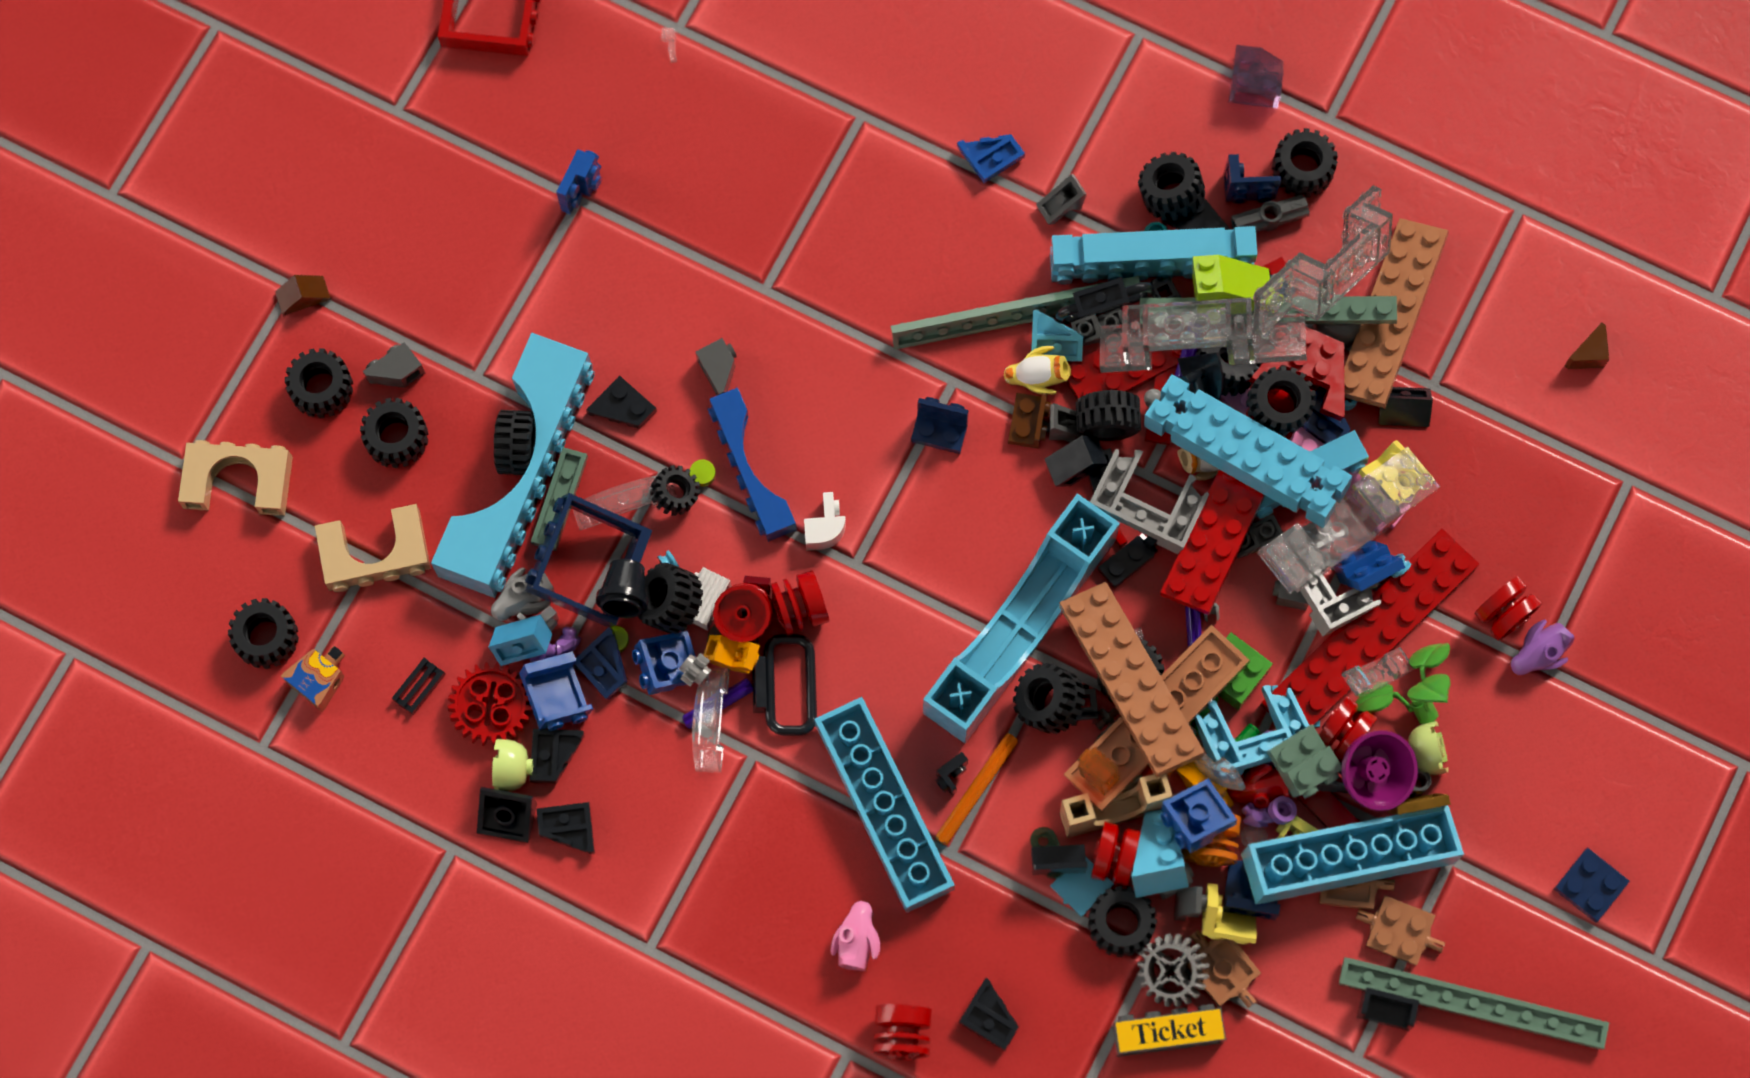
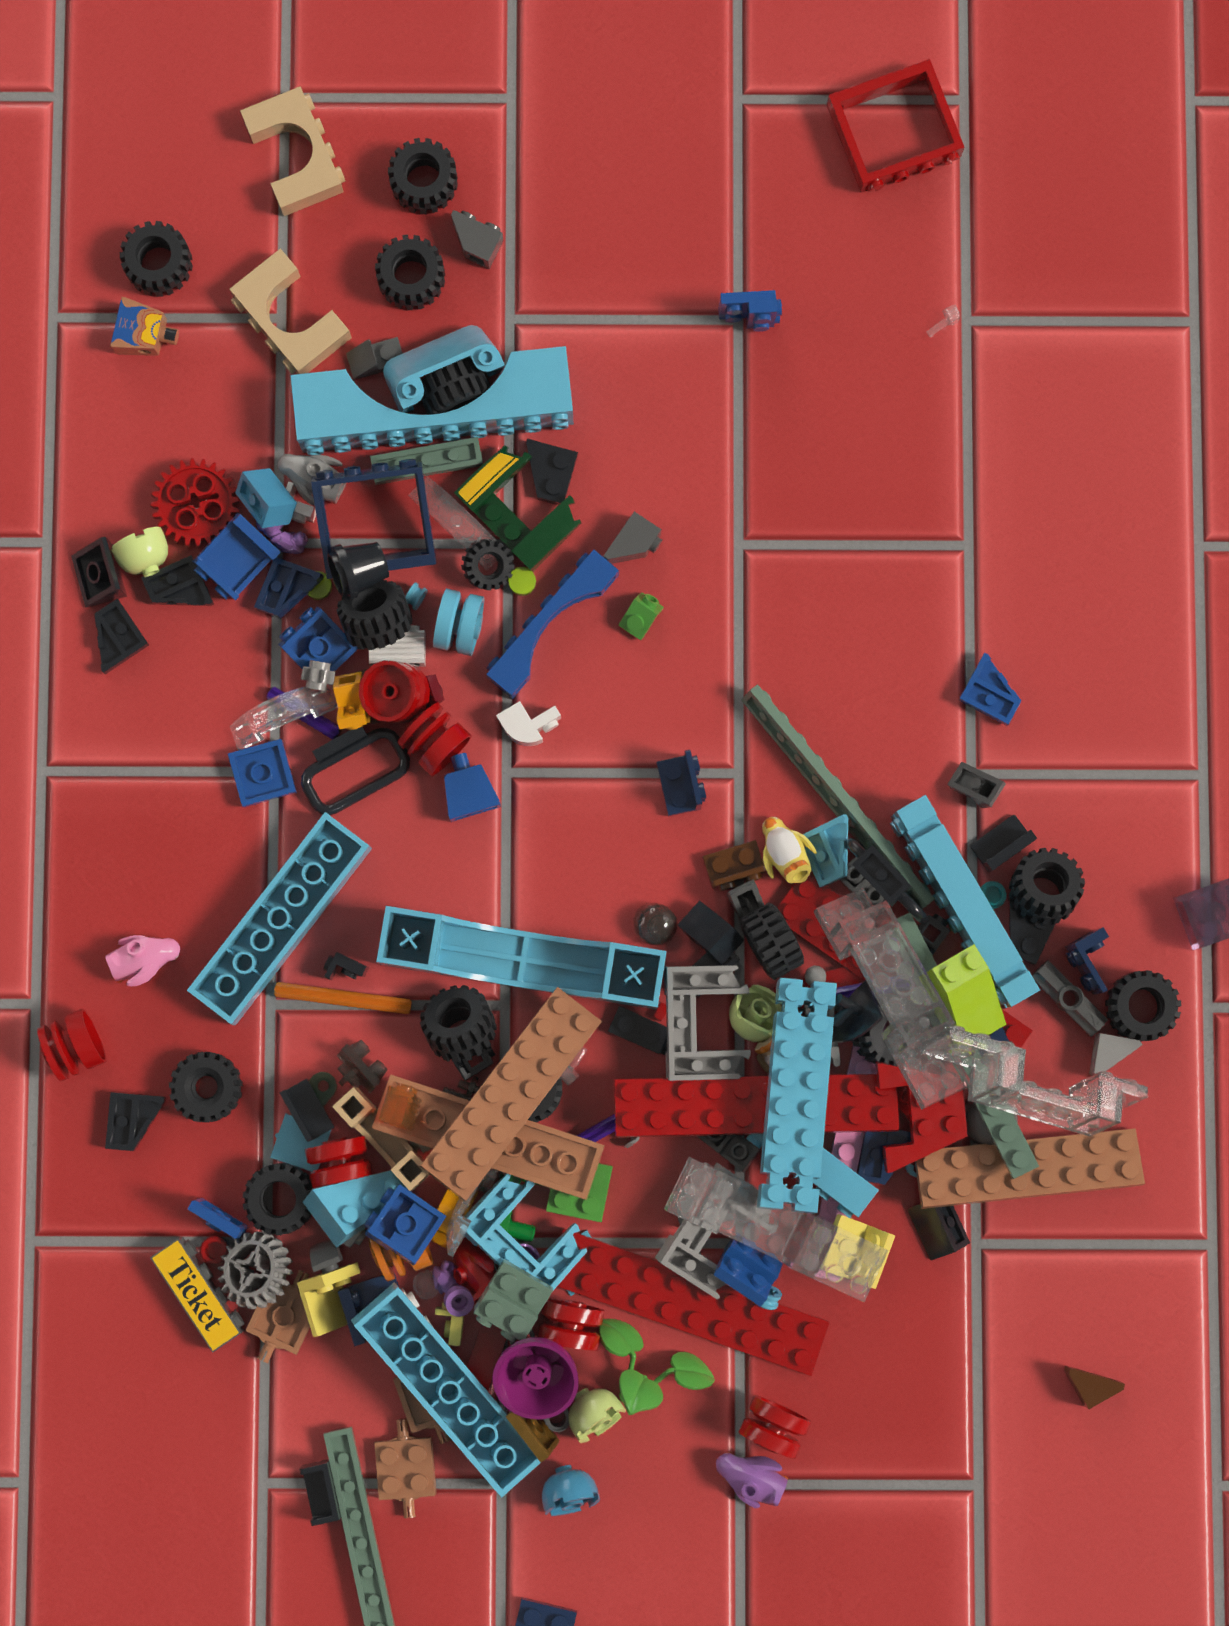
camera: 60 degrees right, 10 degrees up
reddish brown slope [275,275,331,315] -> none
black tile [392,657,445,715] -> none
black tyre [1246,366,1316,436] -> none
clear slope [1341,647,1415,697] -> none
none -> black tyre [169,1052,243,1122]
none -> blue plate [188,1198,248,1239]
none -> red tile [200,1236,229,1265]
none -> blue plate [228,739,297,808]
none -> clear smoke hips [337,1040,387,1093]
none -> dark grey slope [346,337,403,380]
none -> medium azure windscreen [383,325,505,413]
none -> medium azure wheel [433,588,485,656]
none -> blue torso [444,753,501,822]
none -> dark green wedge [454,446,581,572]
none -> dark azure cylinder [542,1465,600,1516]
none -> bright green bracket [618,593,664,640]
none -> clear smoke hair [633,903,678,945]
none -> yellowish green cylinder [729,985,782,1042]
none -> black panel [970,815,1037,873]
none -> light grey slope [1089,1033,1143,1078]

